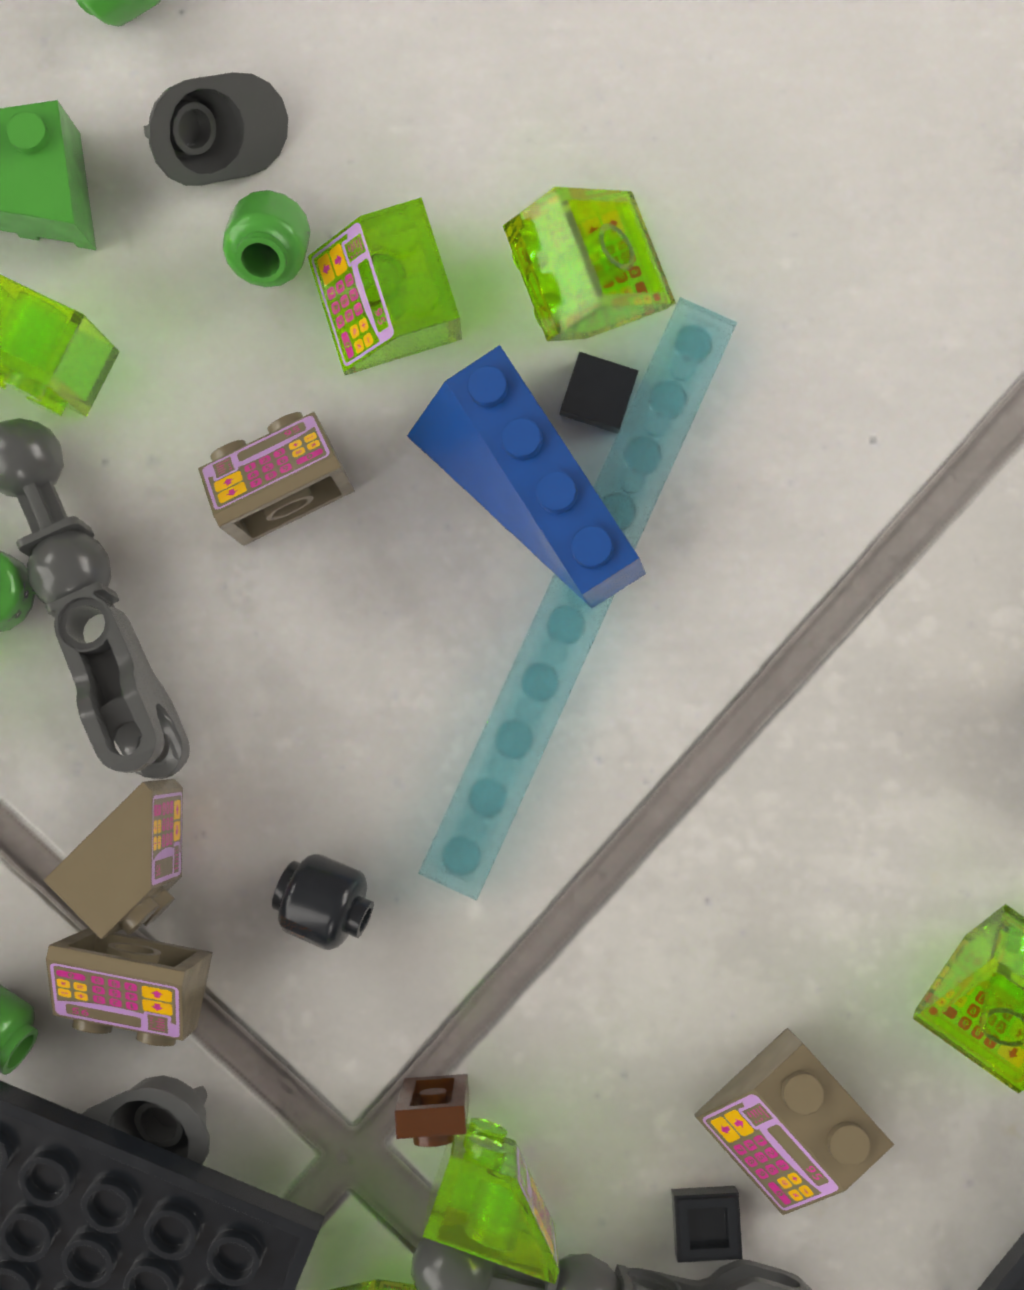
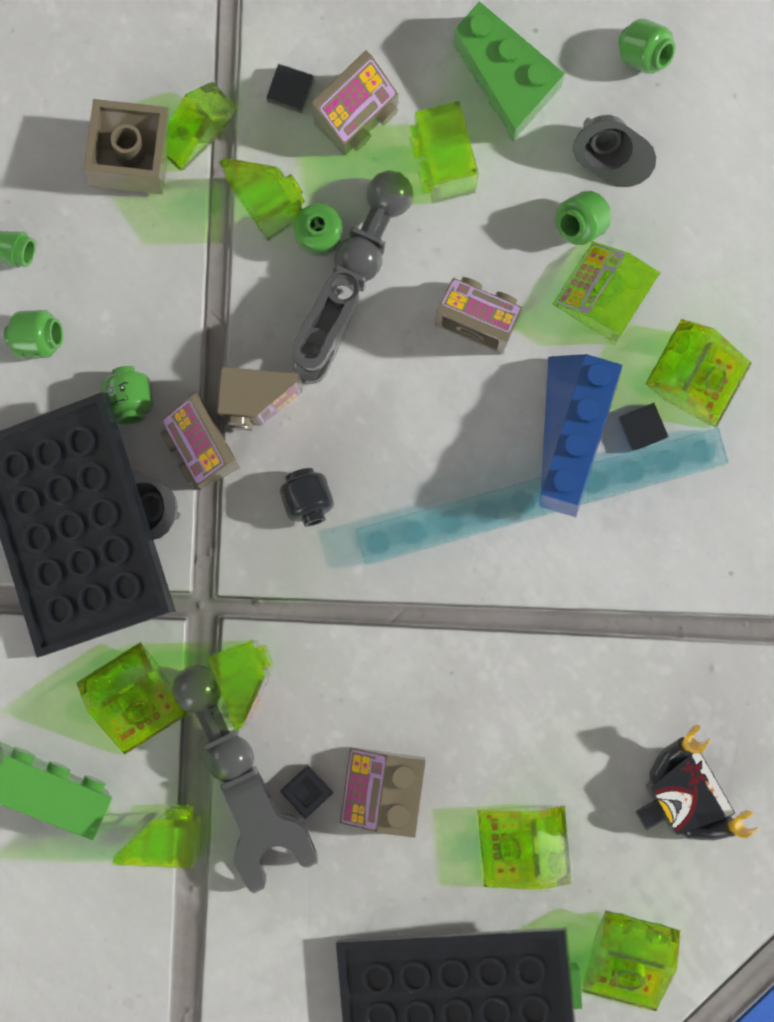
camera: 60 degrees right, 0 degrees up
reddish brown plate [395,1074,469,1147] -> none

